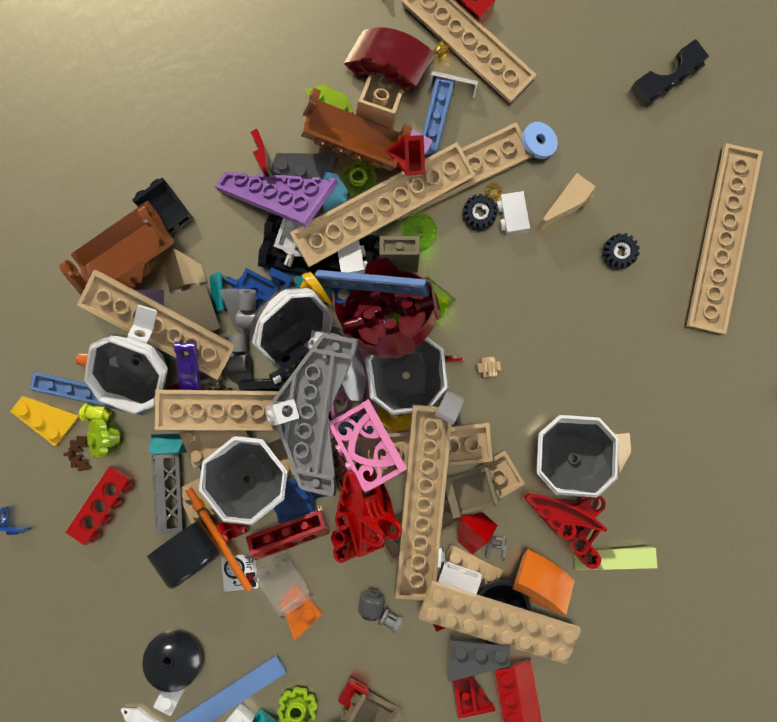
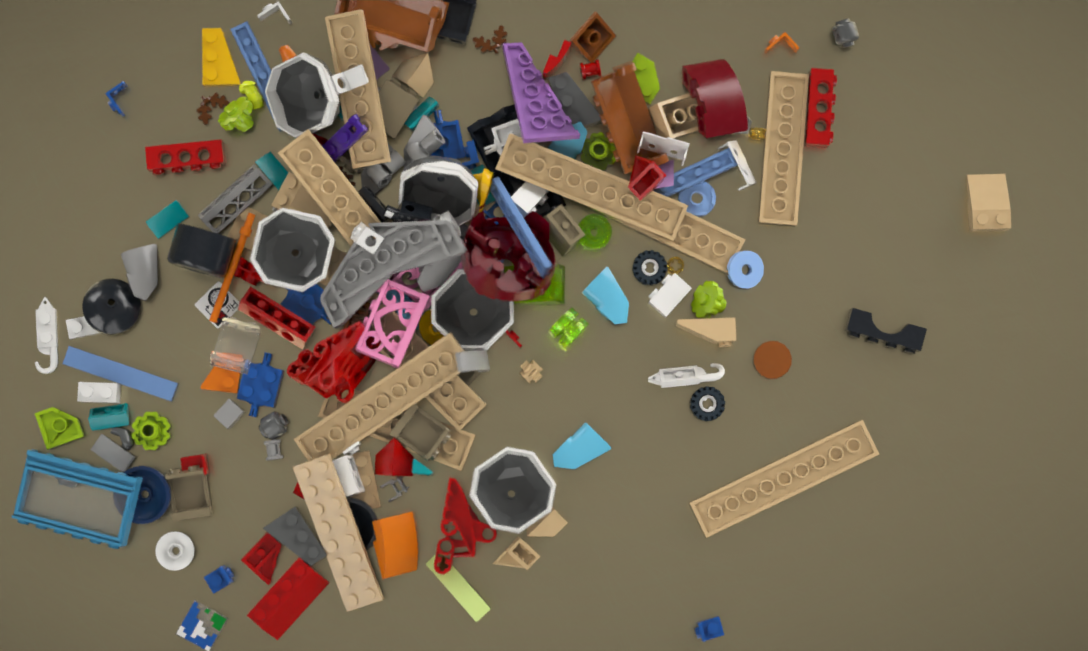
camera: 50 degrees right, 0 degrees up
none -> light grey panel [121,244,158,301]
none -> teal slope [145,200,189,239]
none -> light grey panel [214,399,245,429]
none -> blue plate [237,352,284,417]
none -> white bracket [257,1,292,24]
none -> teal slope [412,458,434,476]
none -> reddish brown animal [473,25,507,54]
none -> tan slope [493,536,540,570]
none -> clear neon green wheel [548,307,589,349]
none -> medium azure panel [553,422,611,469]
none -> dark orange slope [570,12,617,63]
none -> red bush [580,59,601,80]
none -> medium azure panel [582,267,629,325]
none -> white piece [637,131,690,166]
none -> white plate [648,363,725,388]
none -> light blue tile [678,181,716,217]
none -> lime plant [691,281,726,319]
none -> dark orange tile [753,341,792,379]

